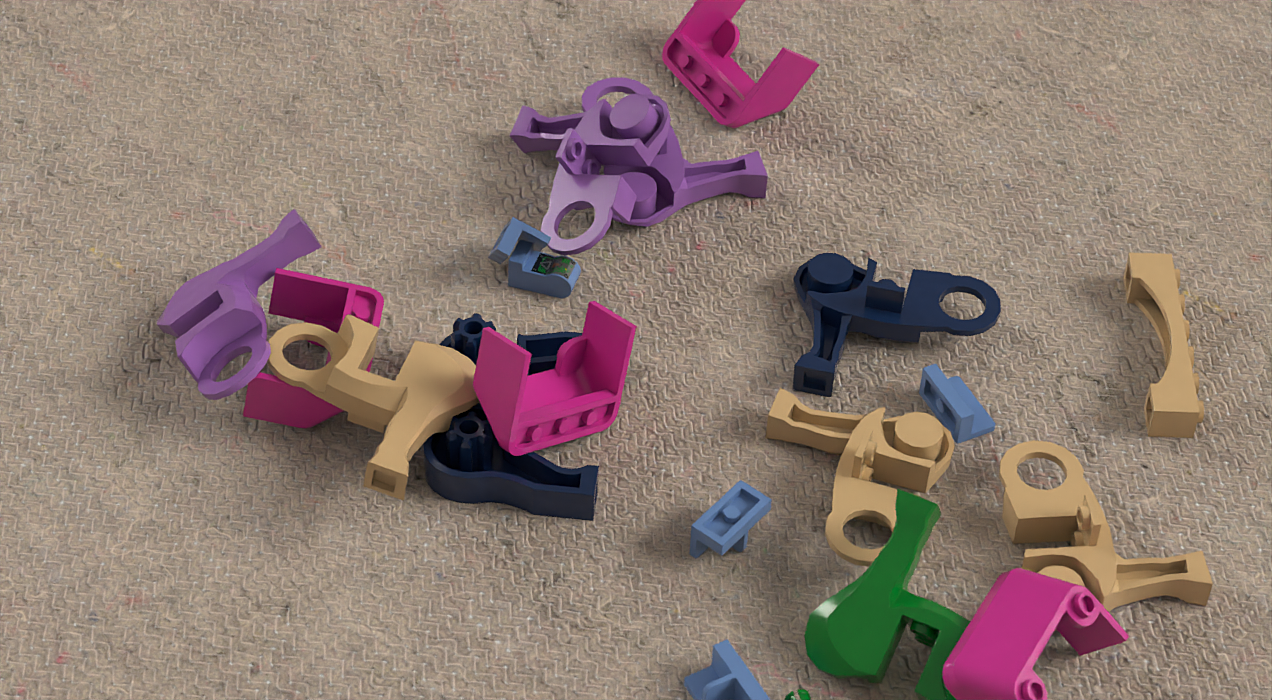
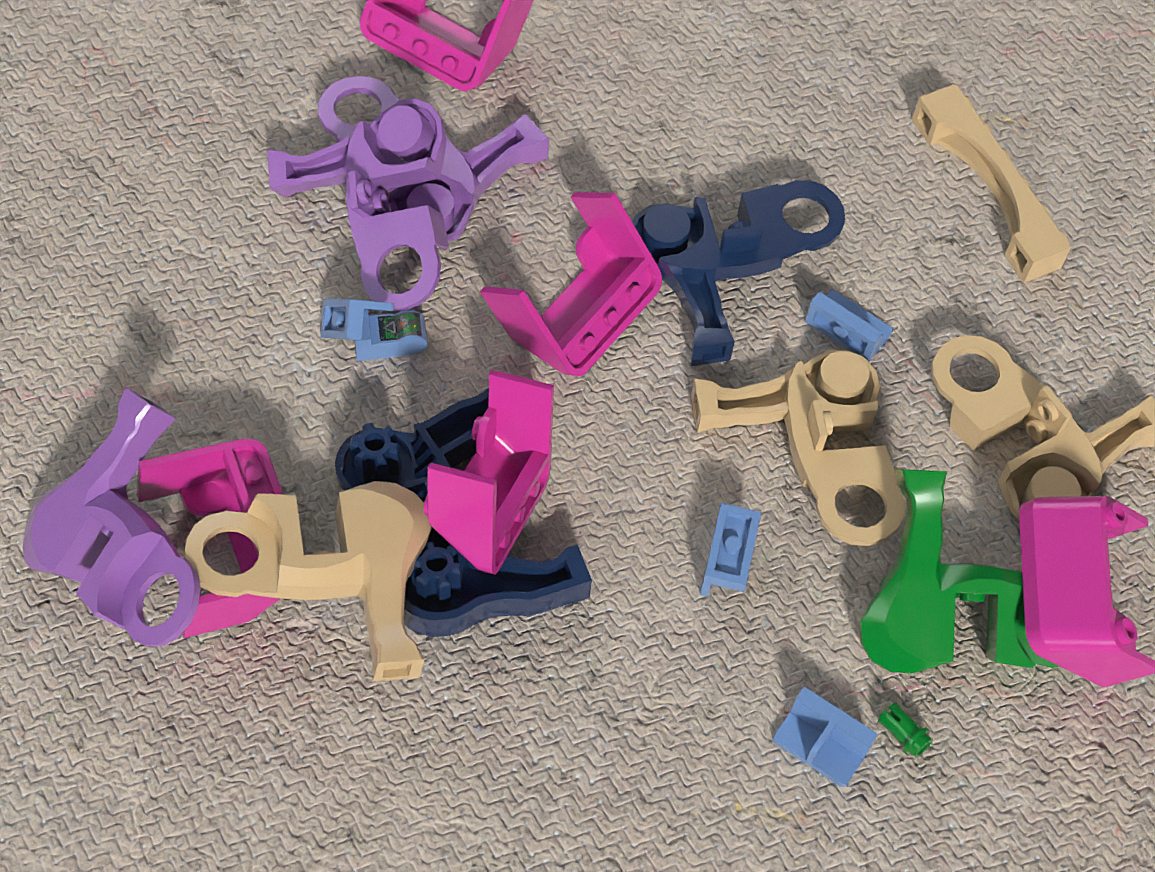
camera: 30 degrees left, 15 degrees up
none -> dark pink windscreen [480,192,662,376]

